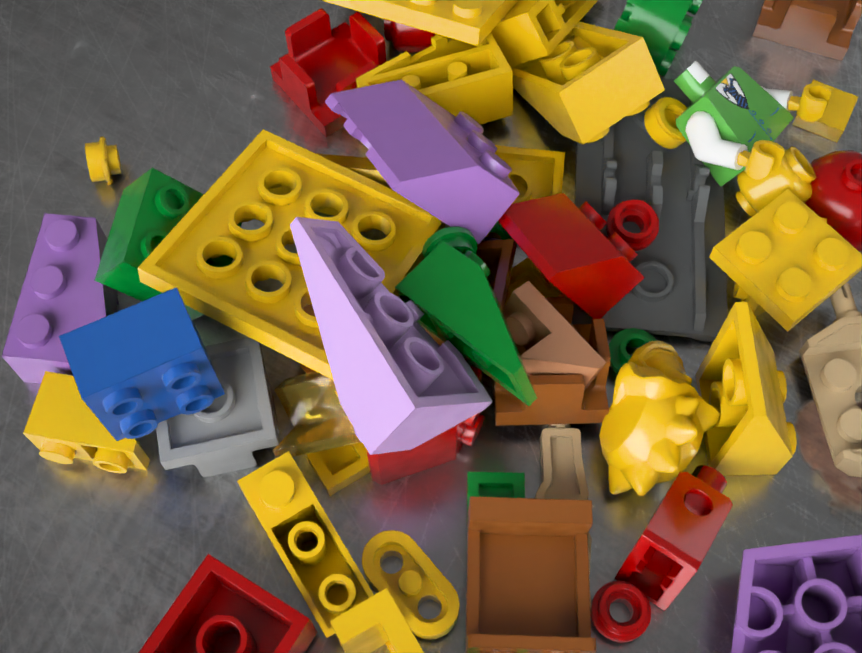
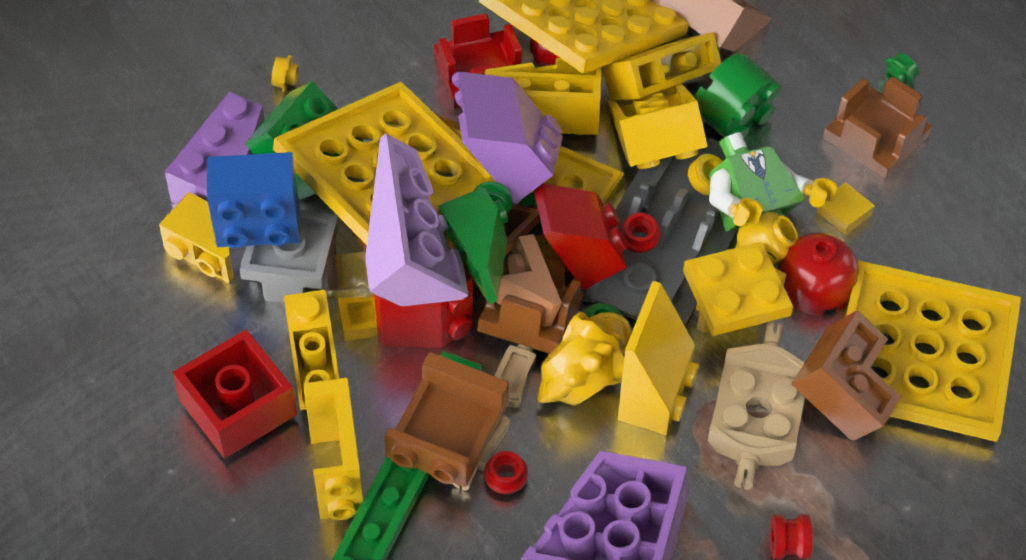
camera: 20 degrees right, 10 degrees down
yellow plate [362,530,460,640] -> none
red torso [614,465,733,611] -> none

